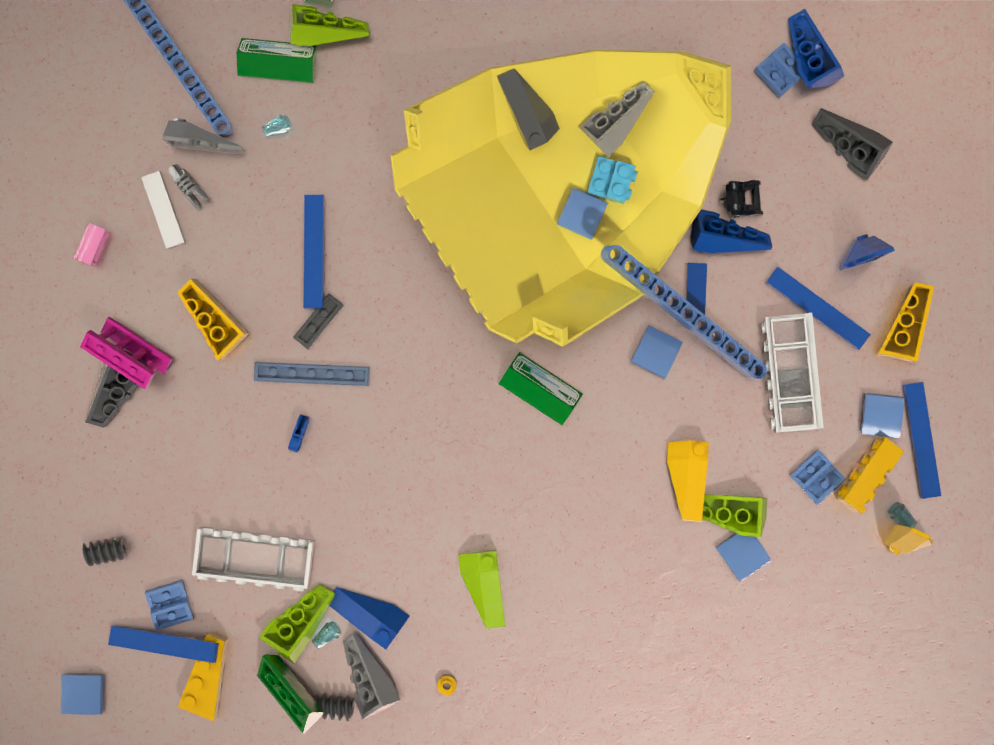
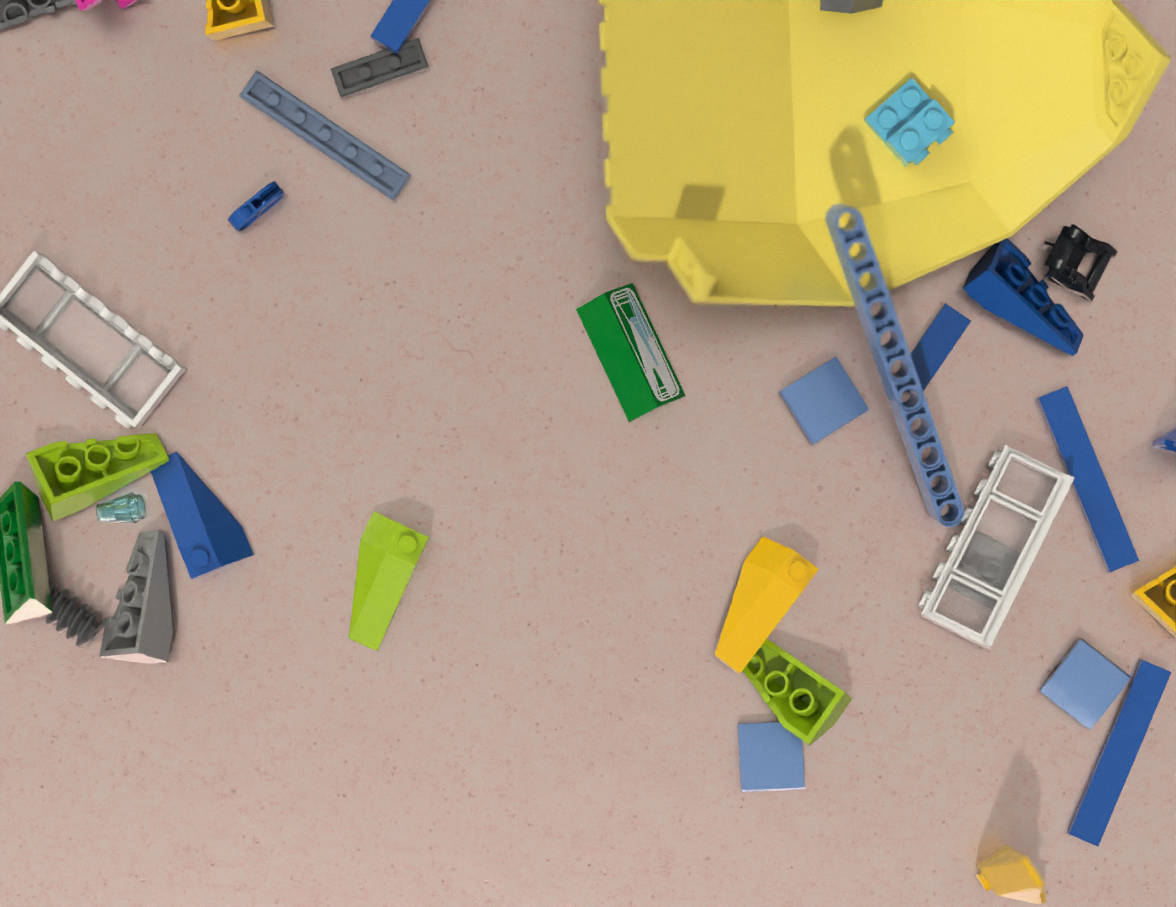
camera: 25 degrees right, 0 degrees up
yellow plate [437,676,457,695] -> none
medium blue slope [557,187,608,240] -> none
light grey wedge [579,82,655,157] -> none
medium blue slope [790,450,846,506] -> none
yellow wedge [836,437,905,514] -> none
clear light blue cone [888,502,917,528] -> none

